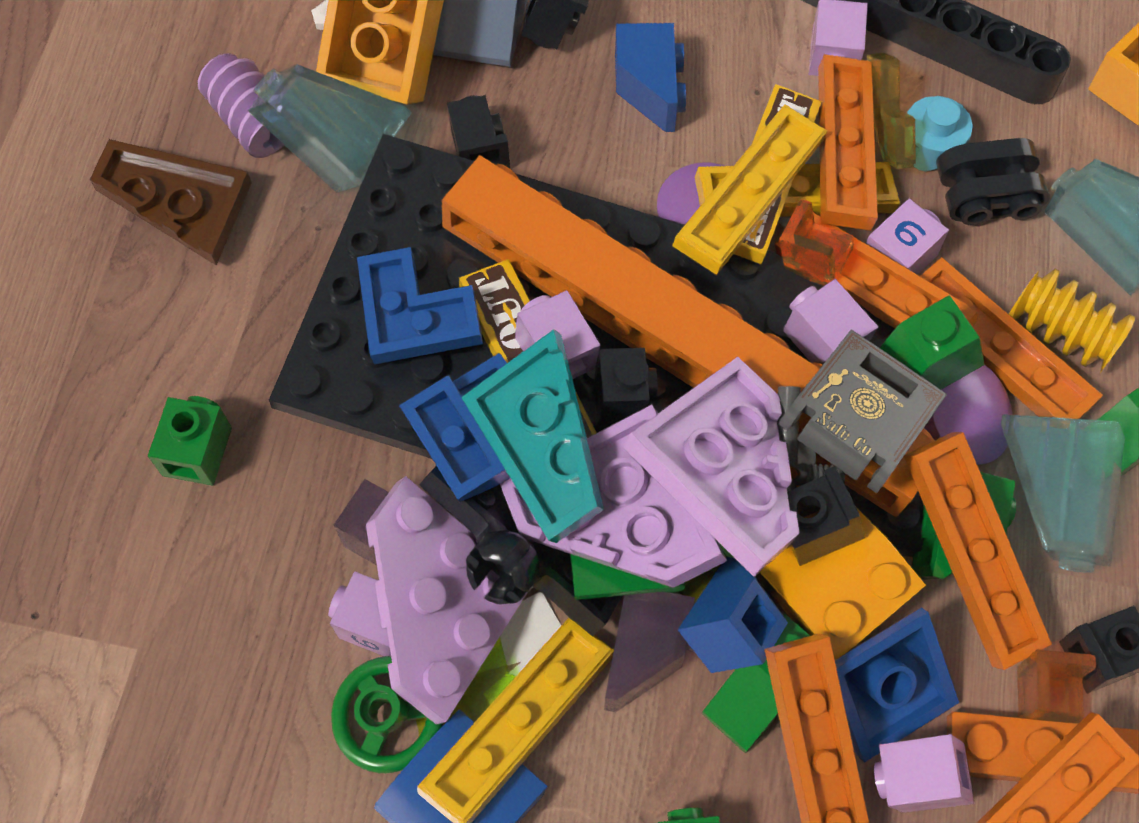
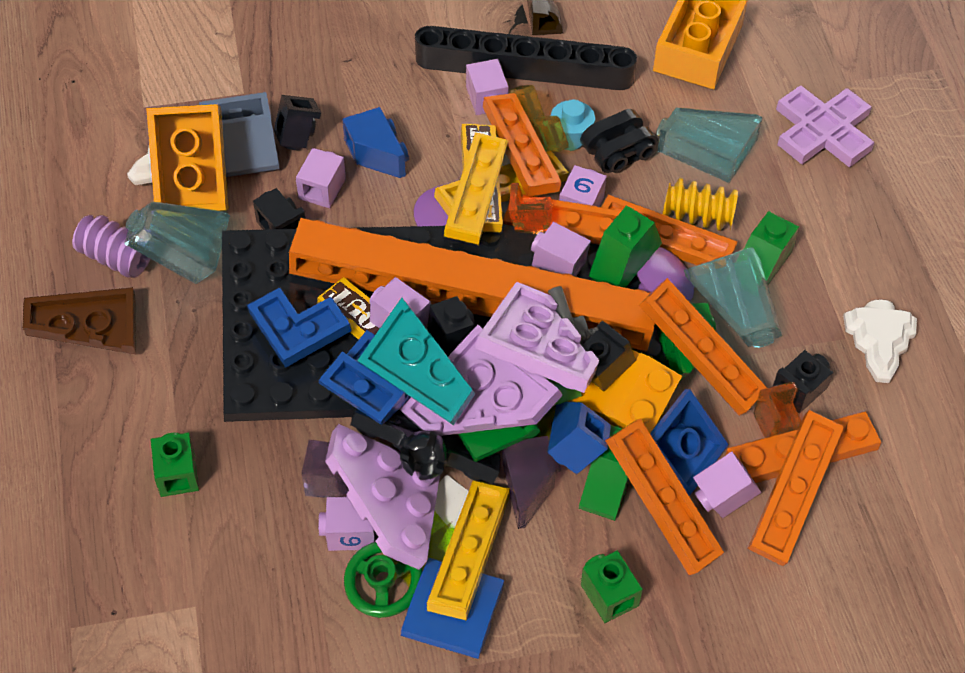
camera: 25 degrees left, 10 degrees down
dark grey container [778,329,947,494] -> none
none -> lavender brick [296,148,346,208]

